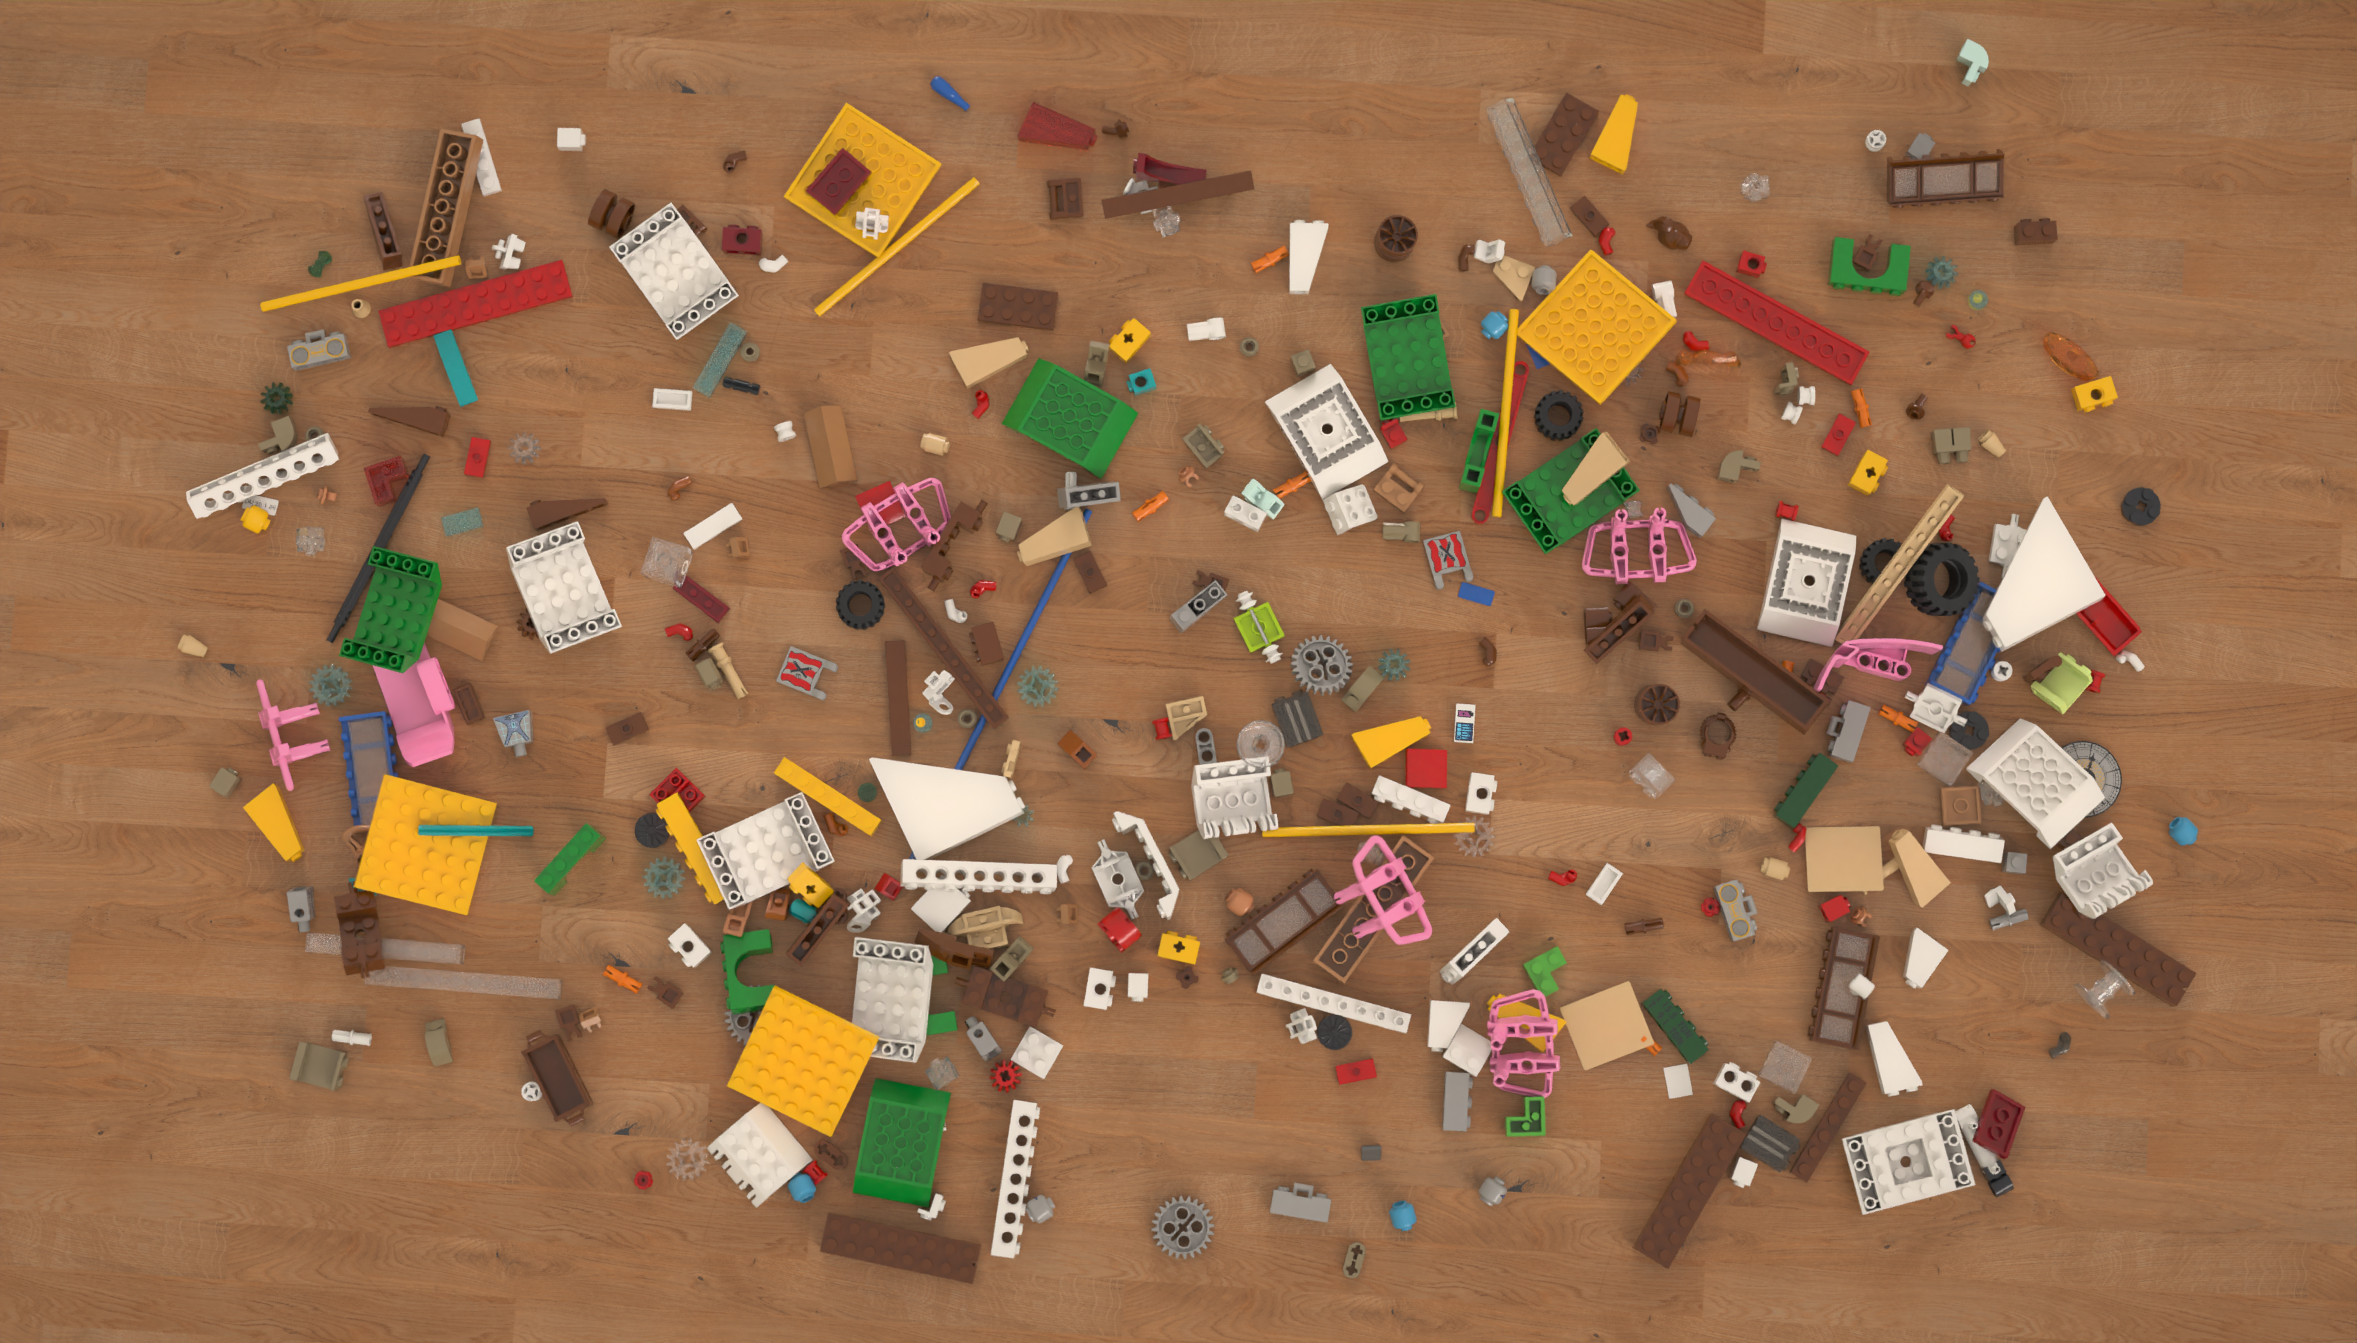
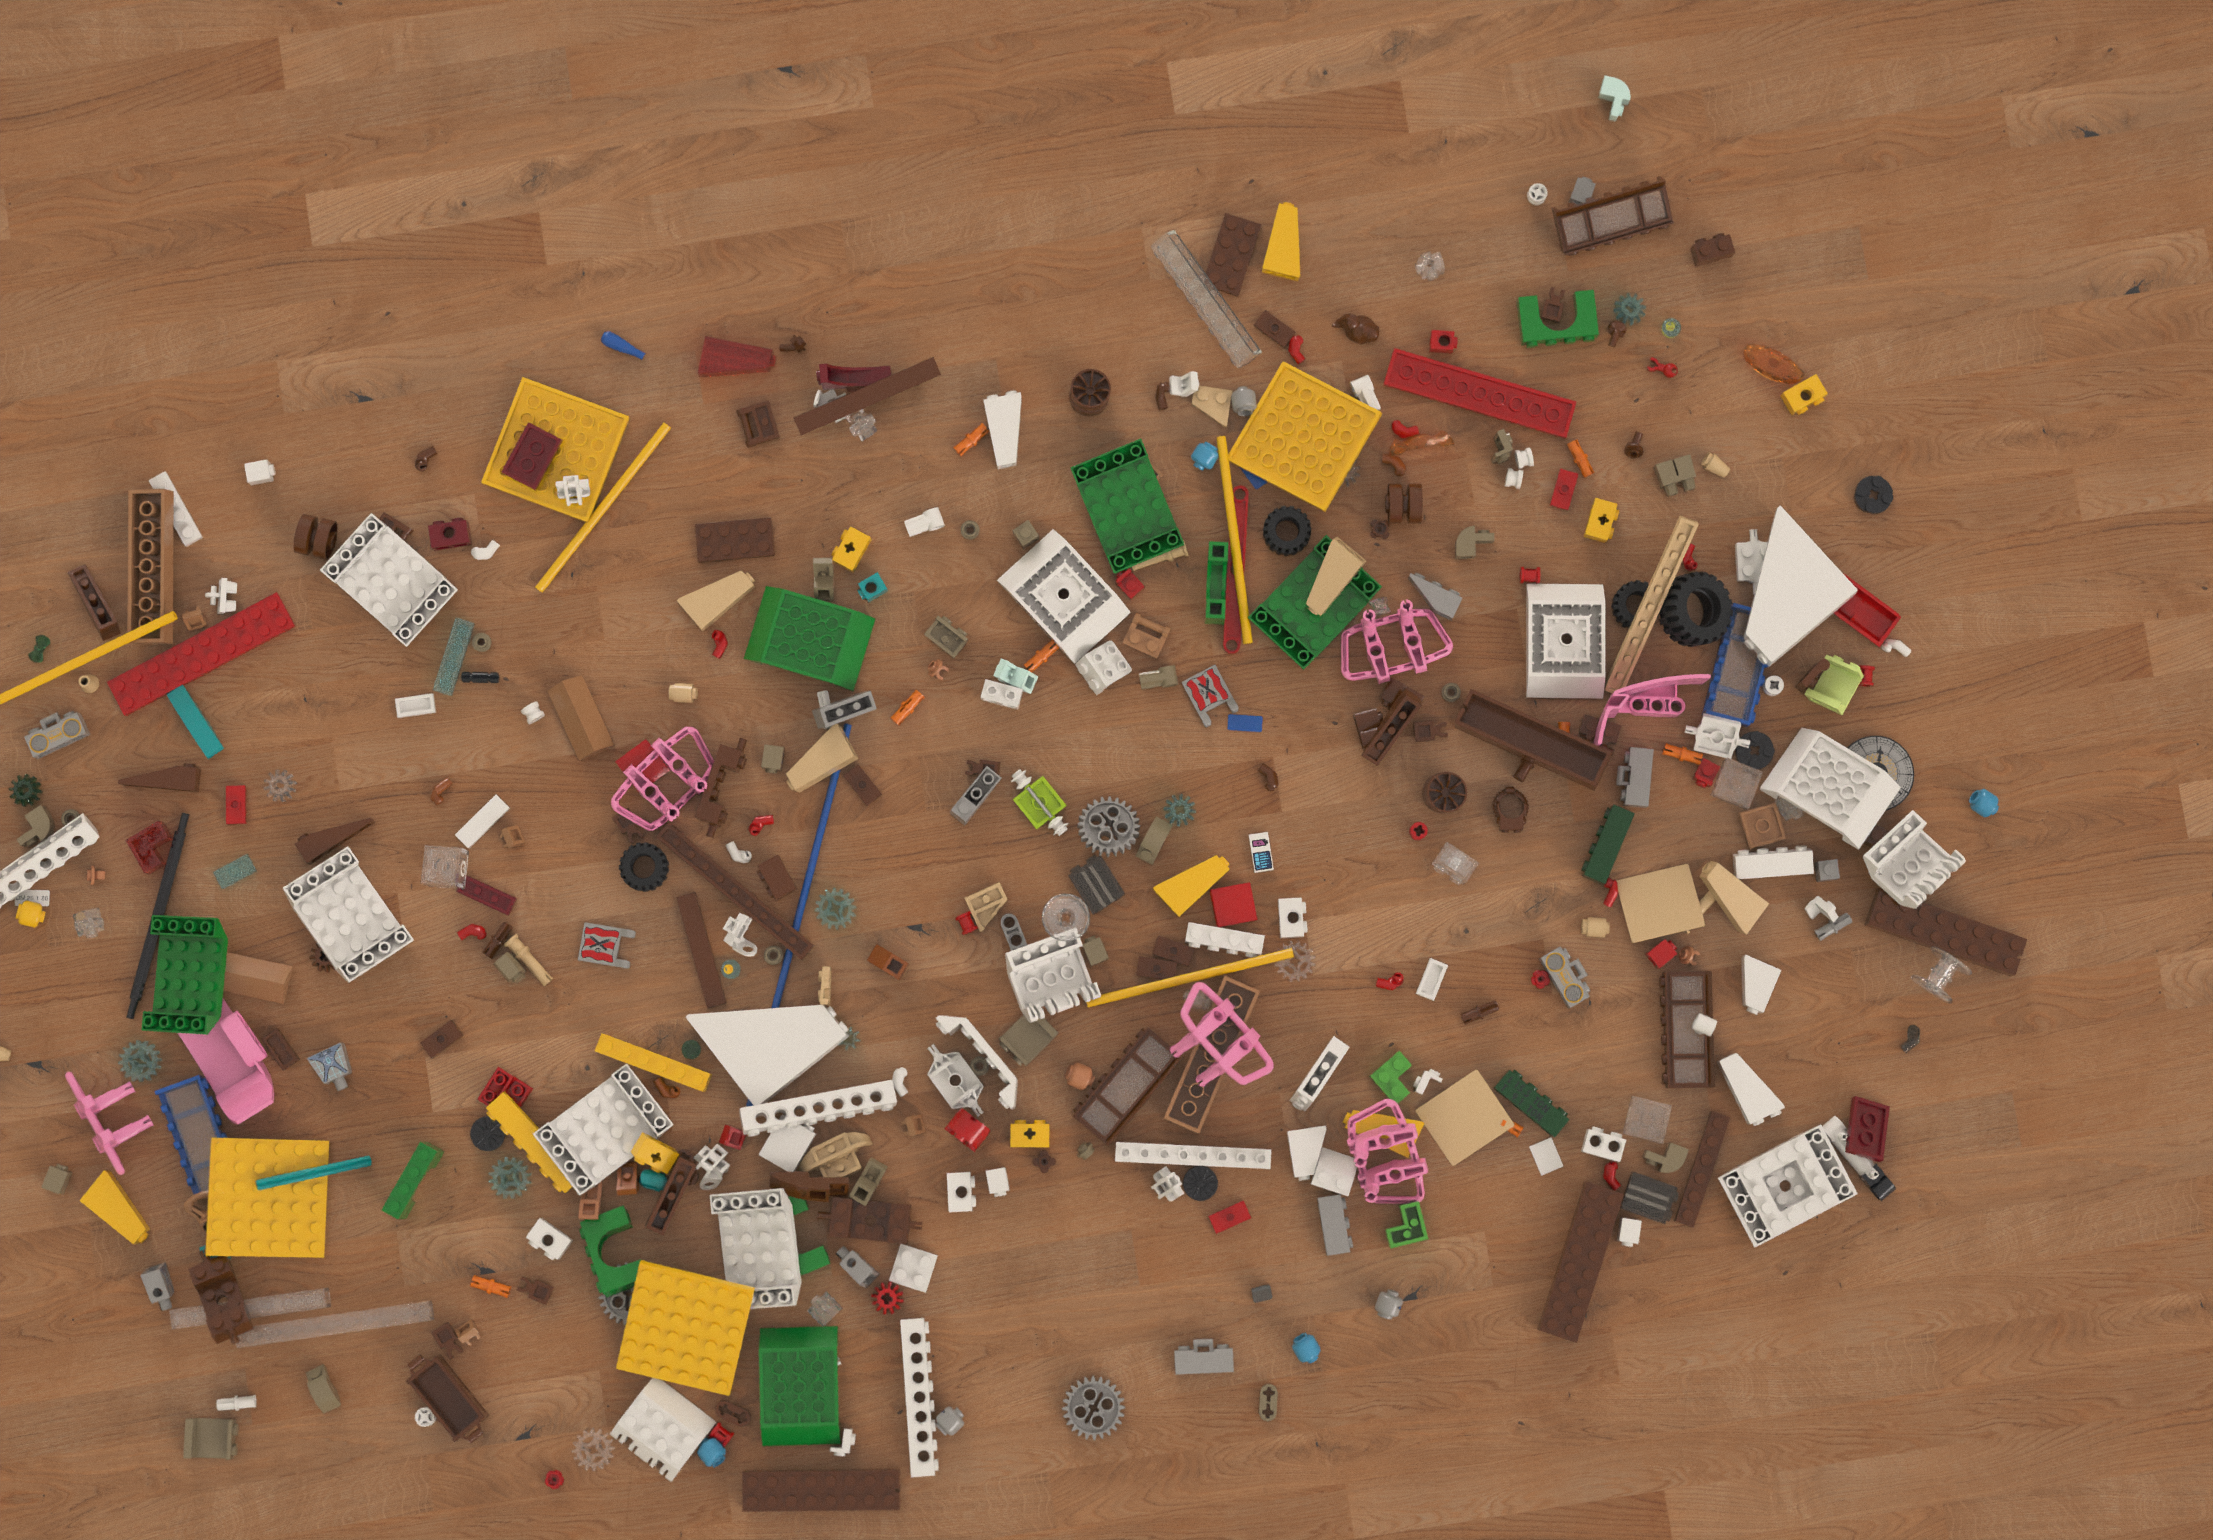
camera: 10 degrees left, 0 degrees up
none -> white bracket [1413,1069,1443,1095]

